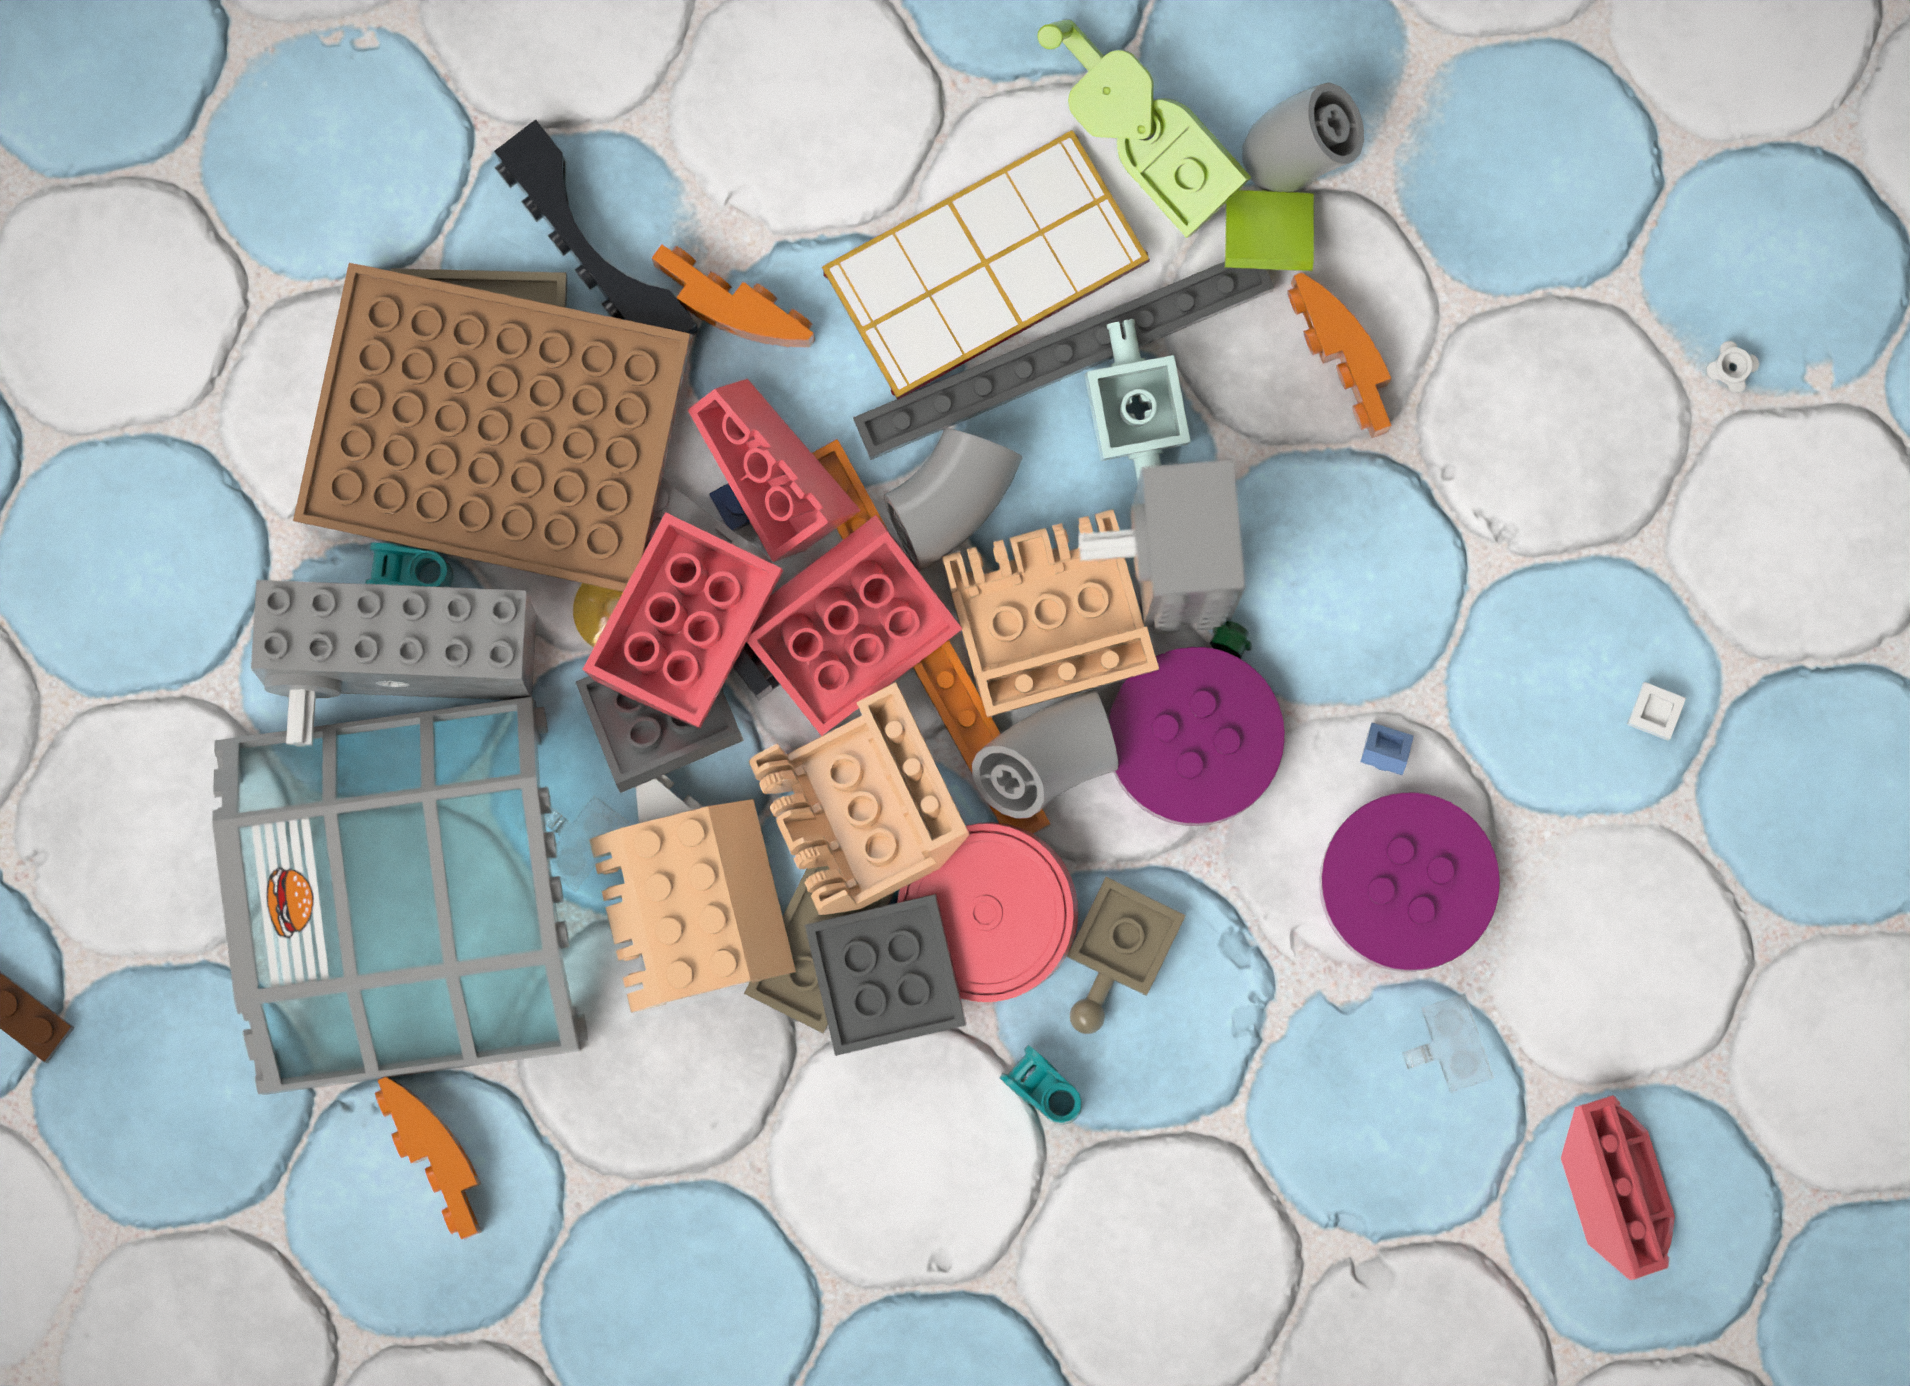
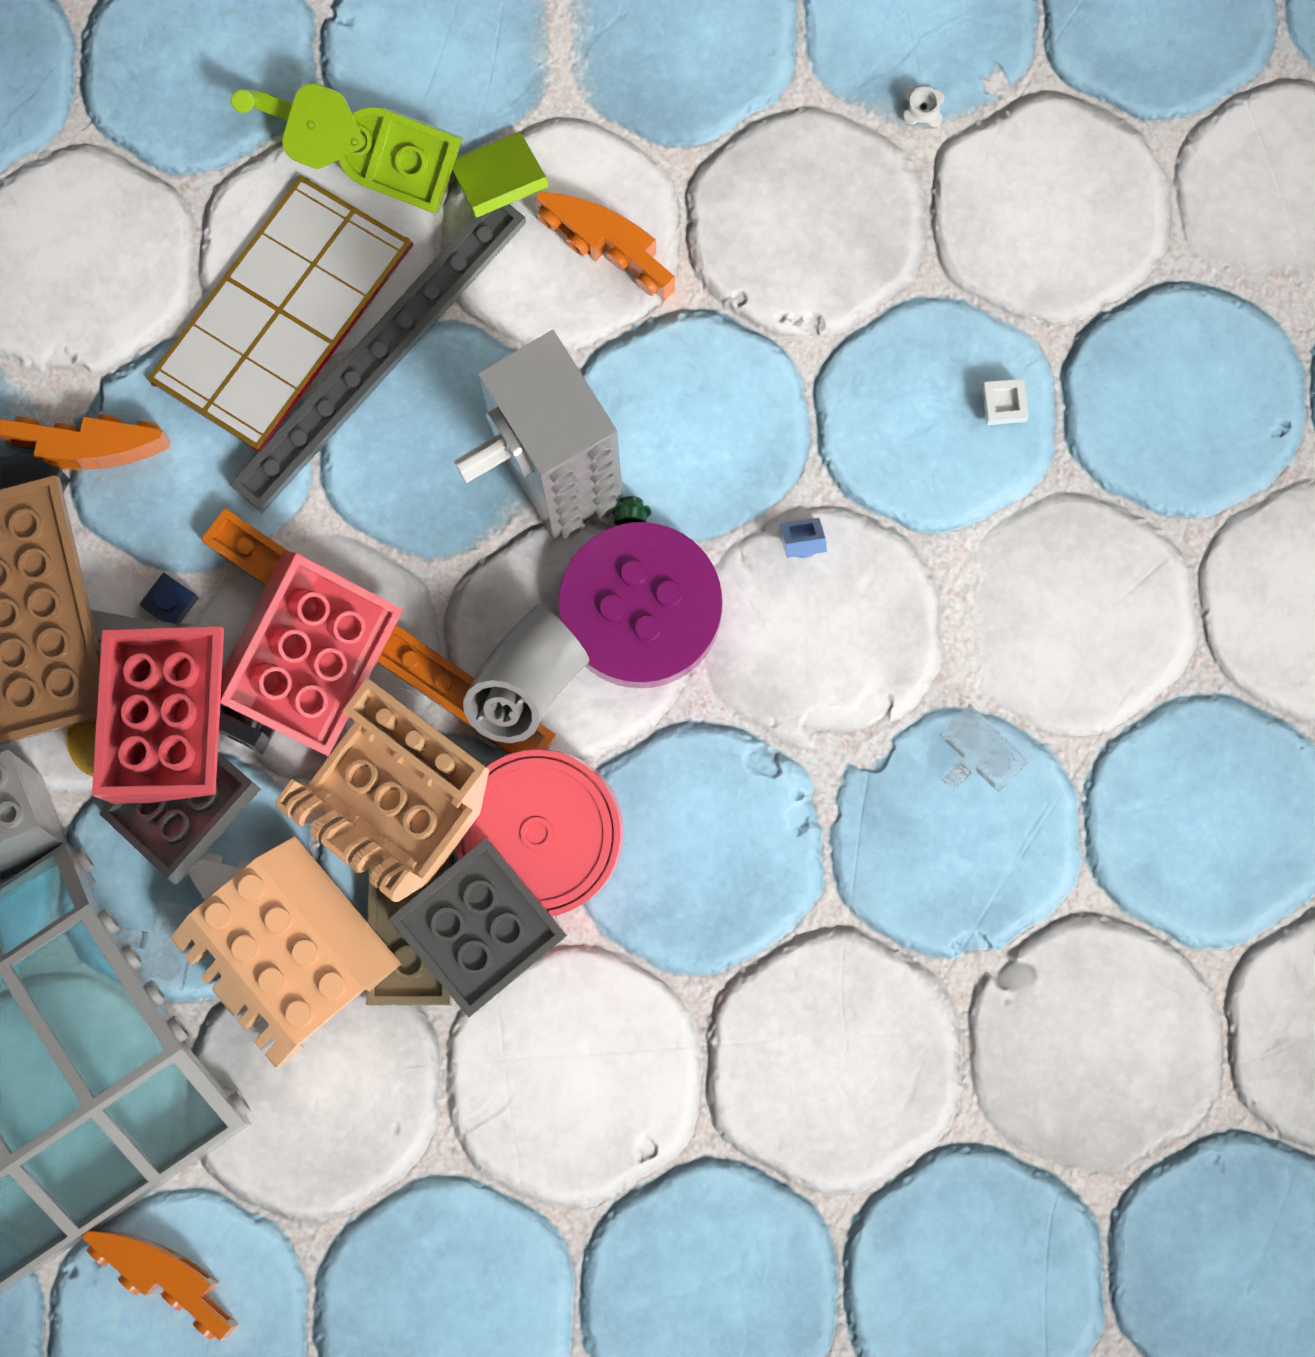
camera: 25 degrees left, 5 degrees down
coral wedge [688,379,861,562] -> none
light grey brick [884,429,1022,571] -> none
light nougat slope [942,509,1159,717] -> none
teal piece [999,1045,1082,1125] -> none
dark tan plate [1067,877,1186,1034] -> none
light aqua brick [1084,319,1191,481] -> none
light grey brick [1242,82,1364,192] -> none
magenta brick [1319,792,1500,972] -> none
coral wedge [1561,1095,1675,1280] -> none

